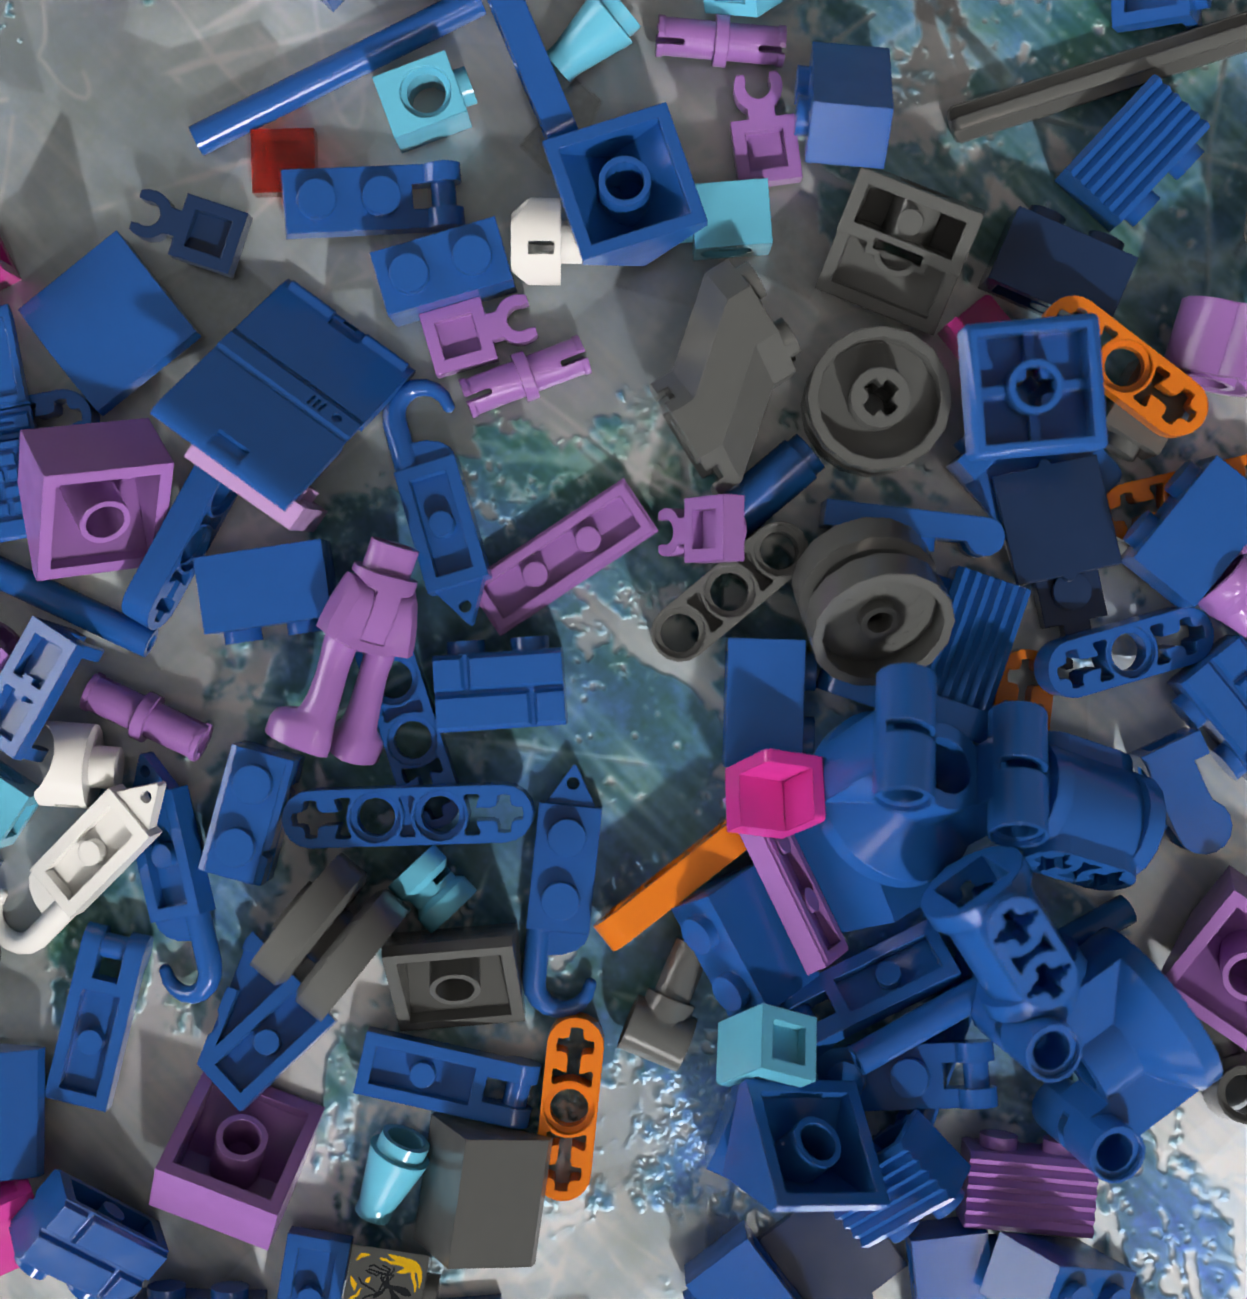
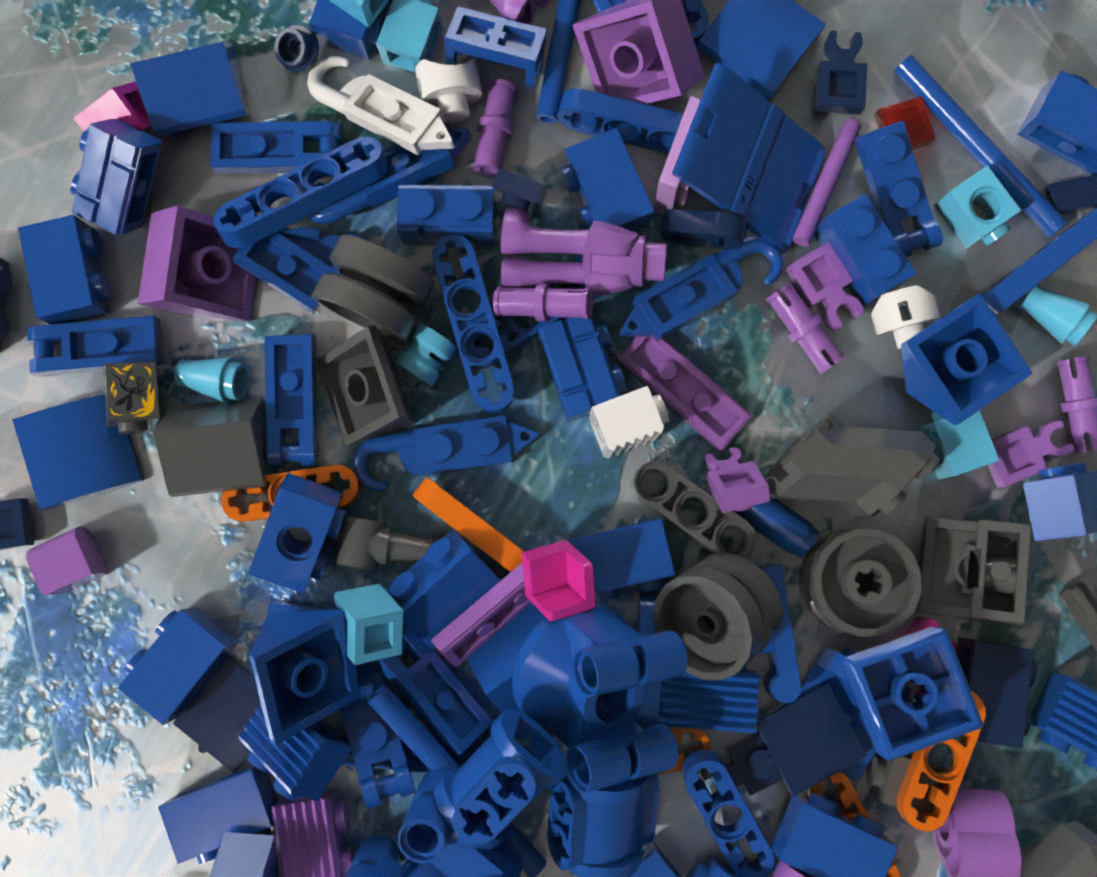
camera: 75 degrees right, 5 degrees down
none -> blue beam [213,137,388,248]
none -> blue brick [248,473,346,594]
none -> dark blue plate [492,168,548,211]
none -> medium lavender pin [493,283,593,322]
none -> white brick [589,386,669,459]
none -> dark blue beam [659,209,748,249]
none -> medium lavender bar [792,119,861,247]

